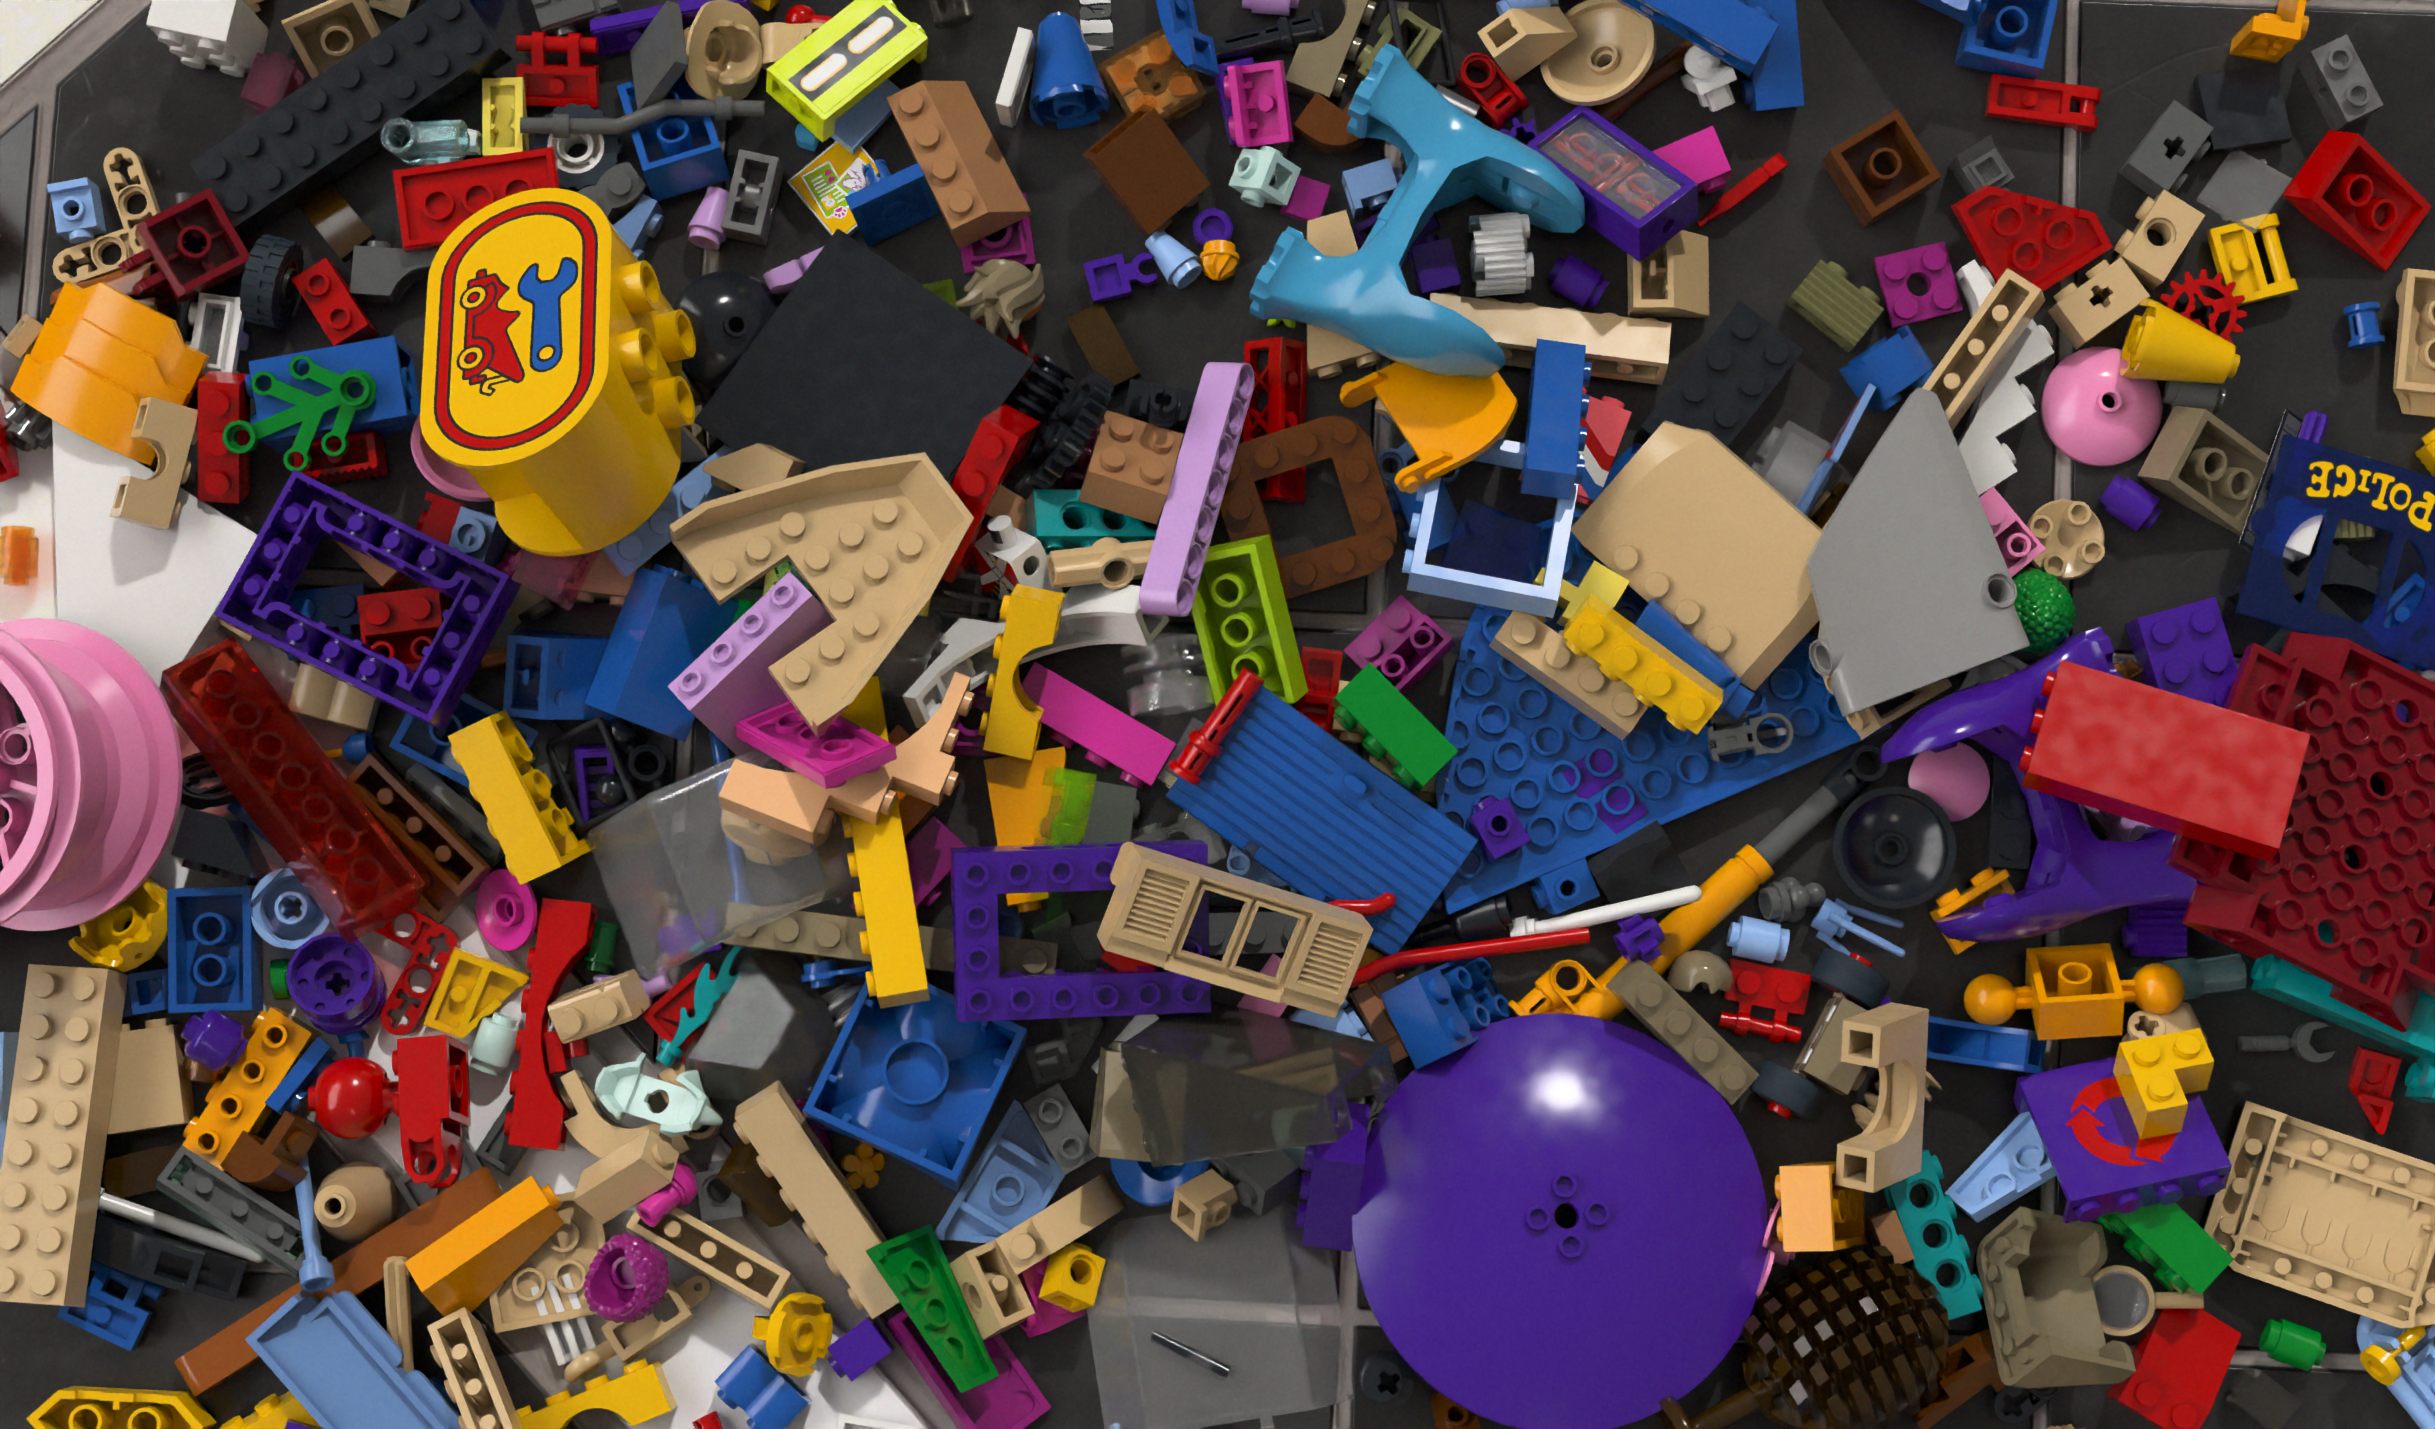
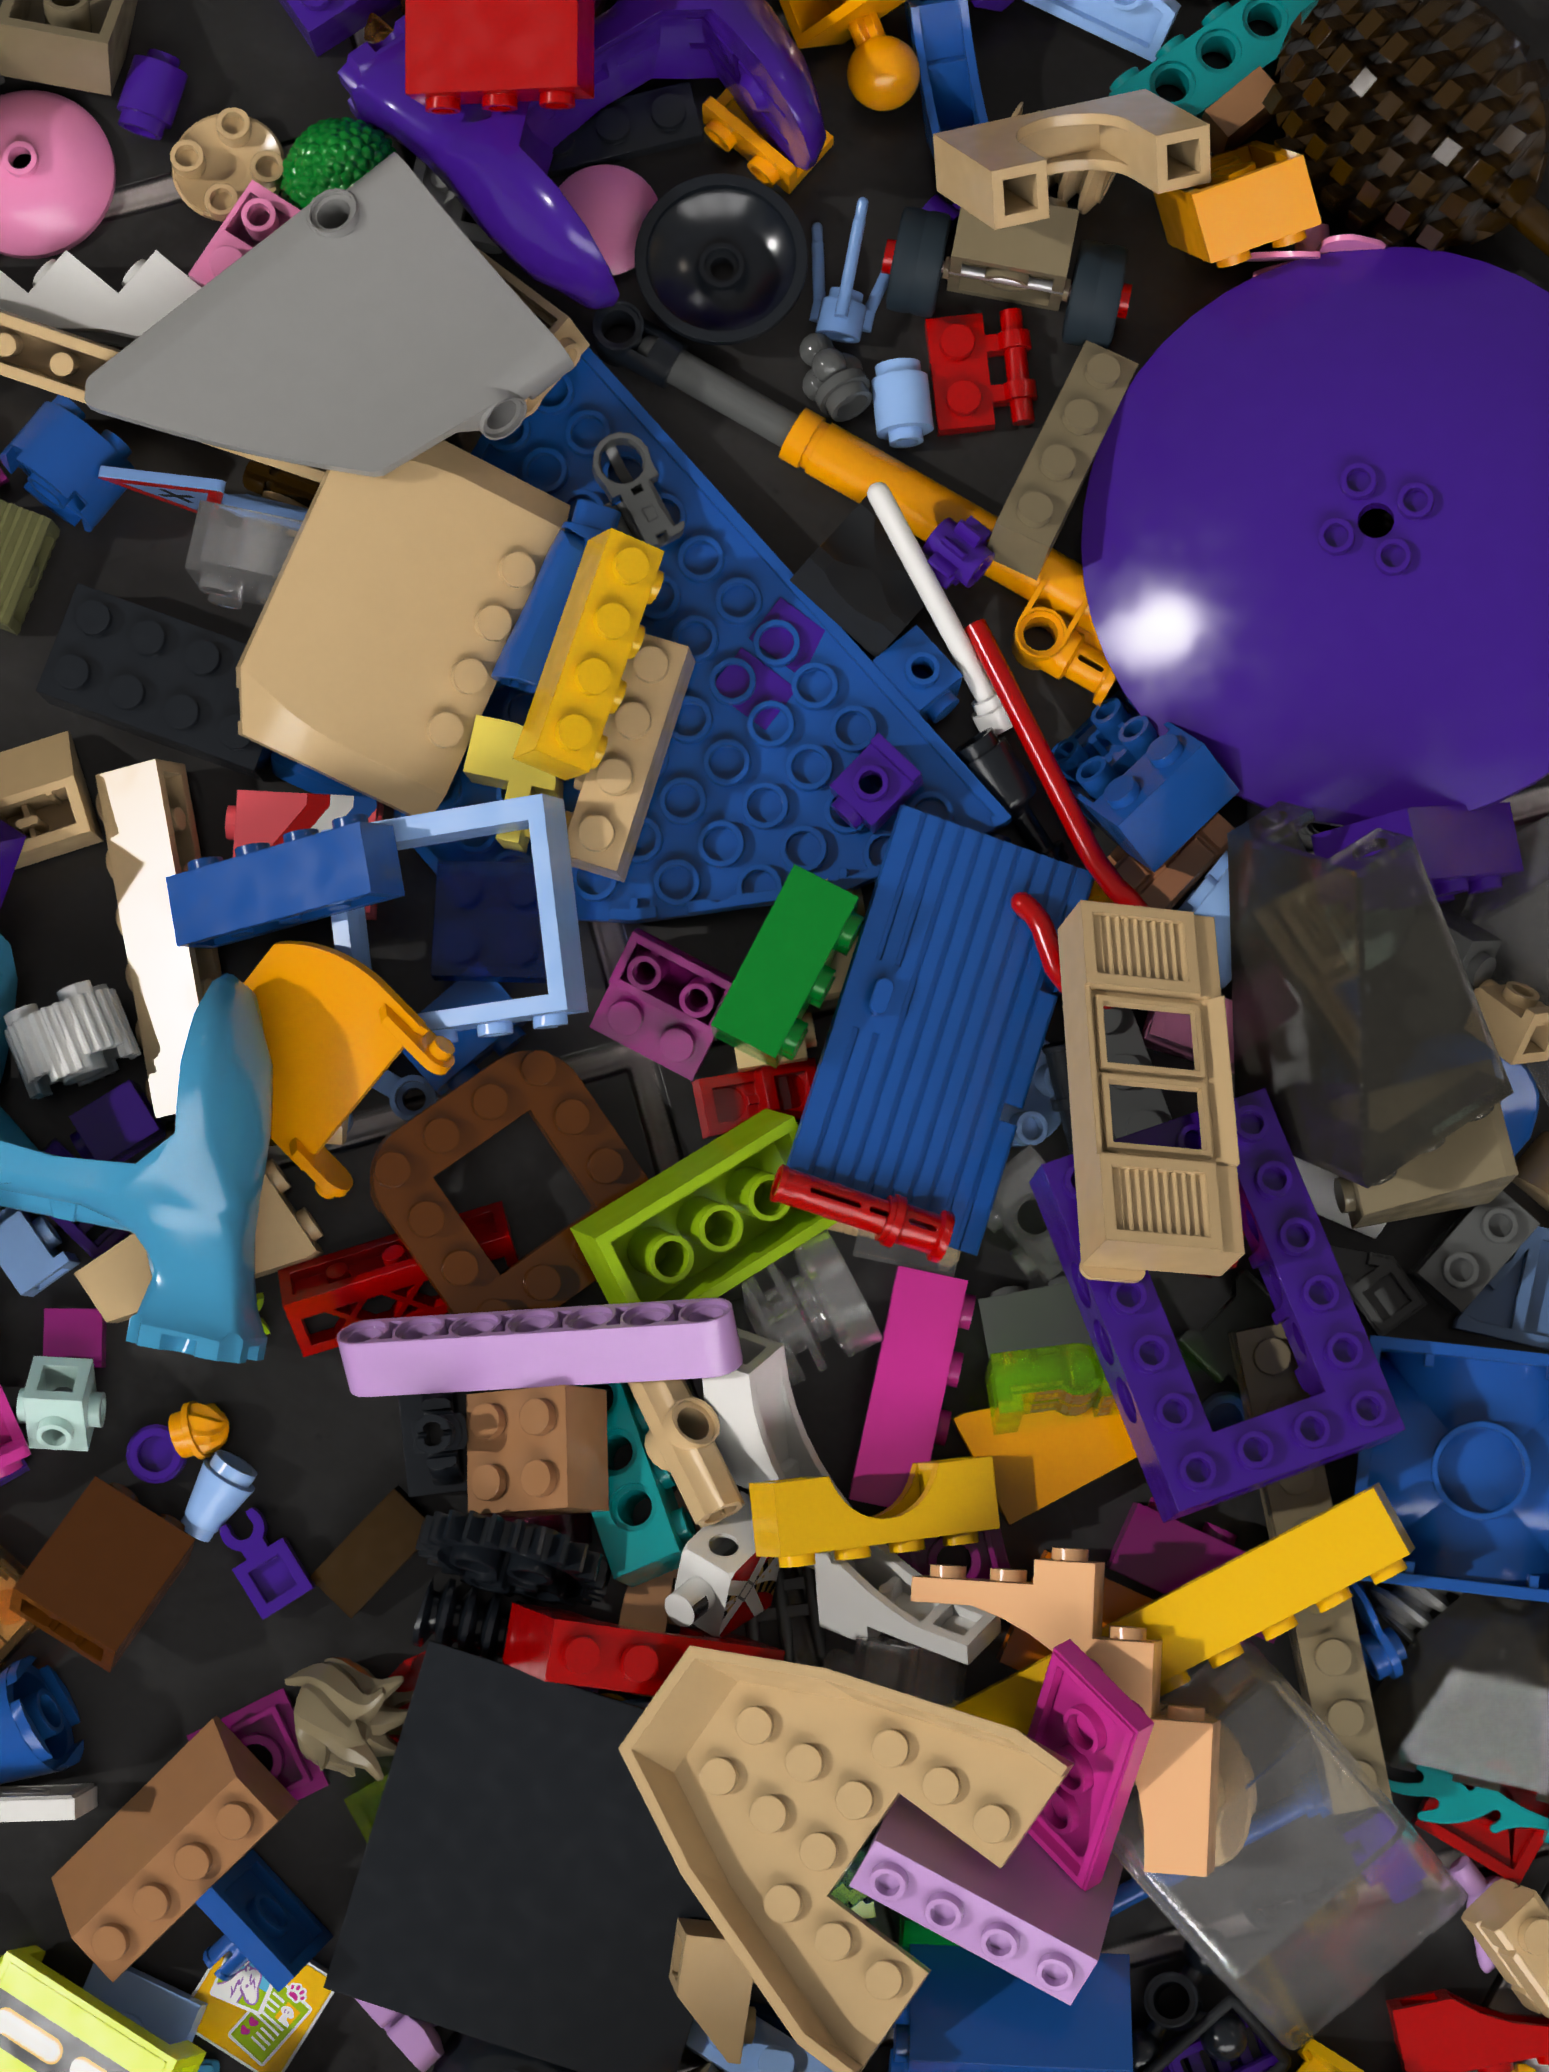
camera: 105 degrees left, 0 degrees up
dark green pin [583,921,620,975] -> none
dark purple brick [1547,253,1610,309] -> none
dark tan hair [1667,950,1734,994] -> none

